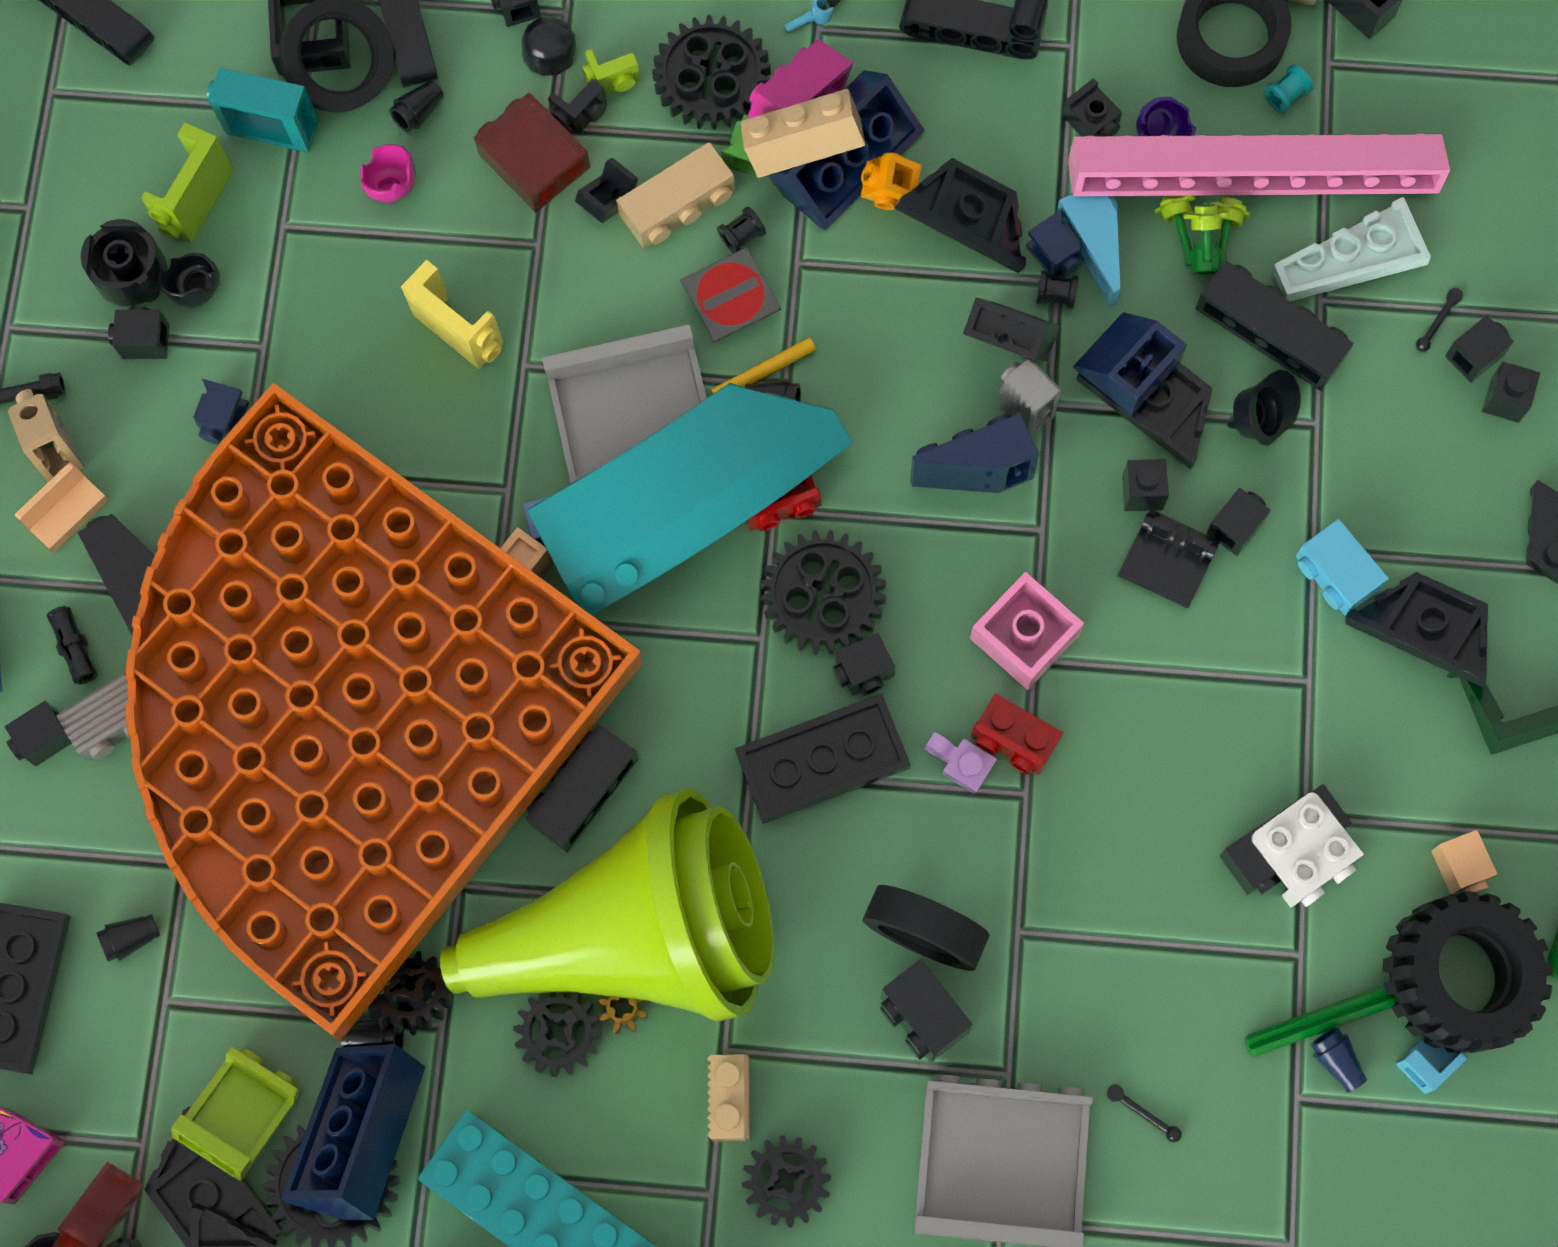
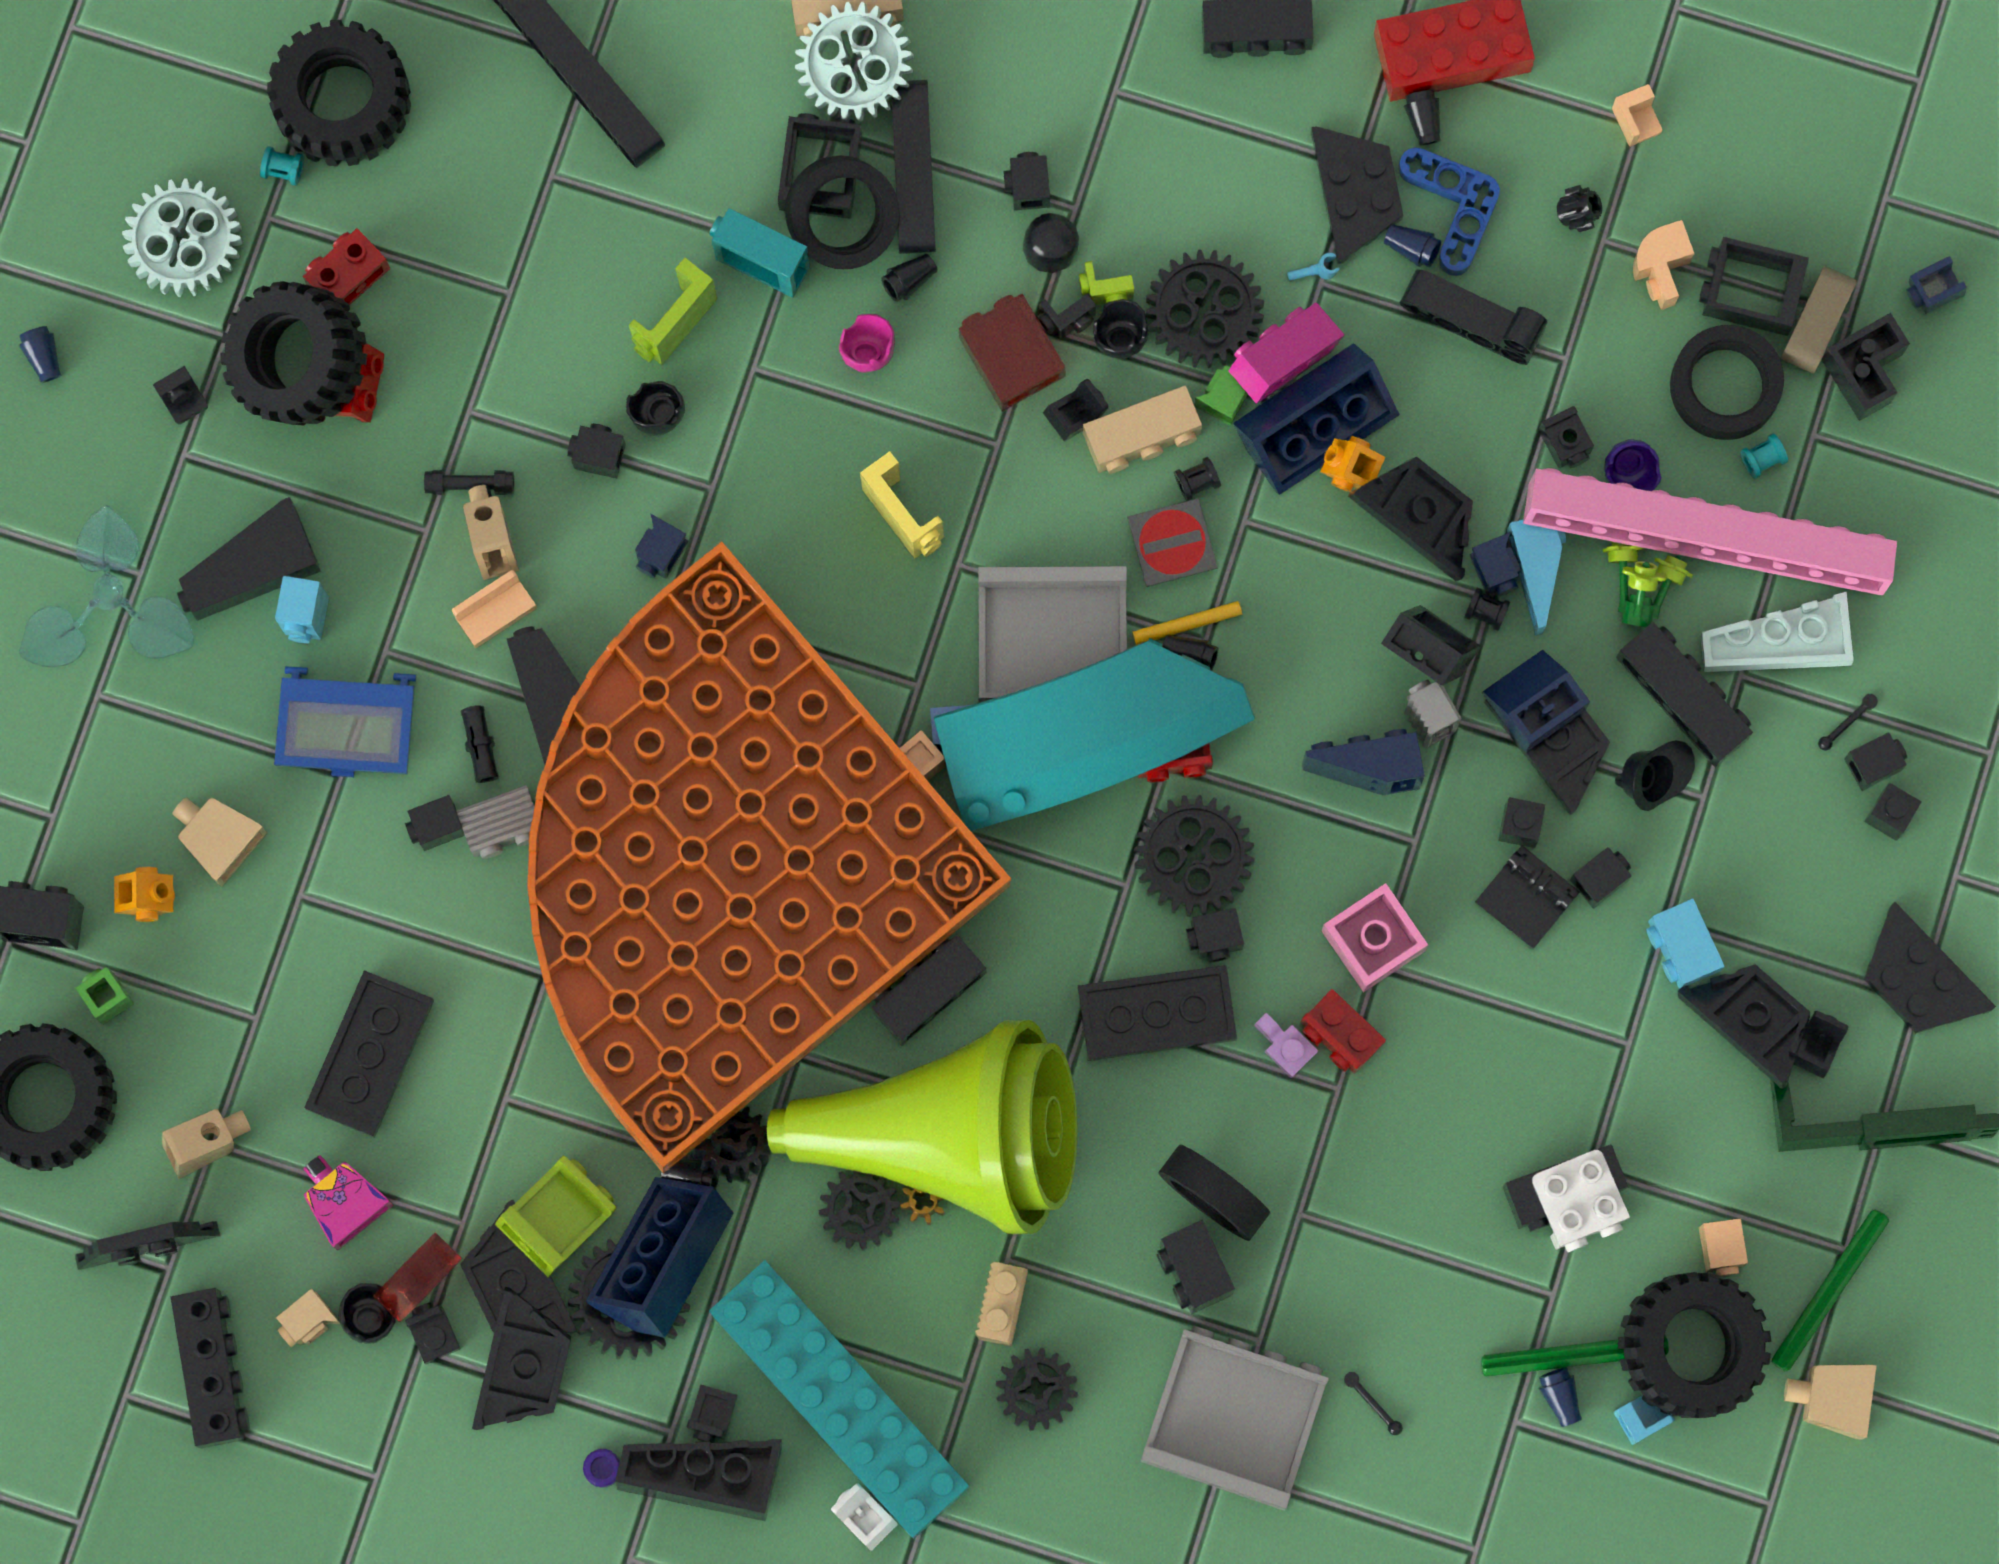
camera: 10 degrees right, 5 degrees up
black brick [81,219,167,306] -> none
black cone [96,914,160,962] -> none
tan brick [740,88,865,178] -> none
none -> black hair [1093,299,1149,359]
none -> black bracket [1794,1011,1849,1079]

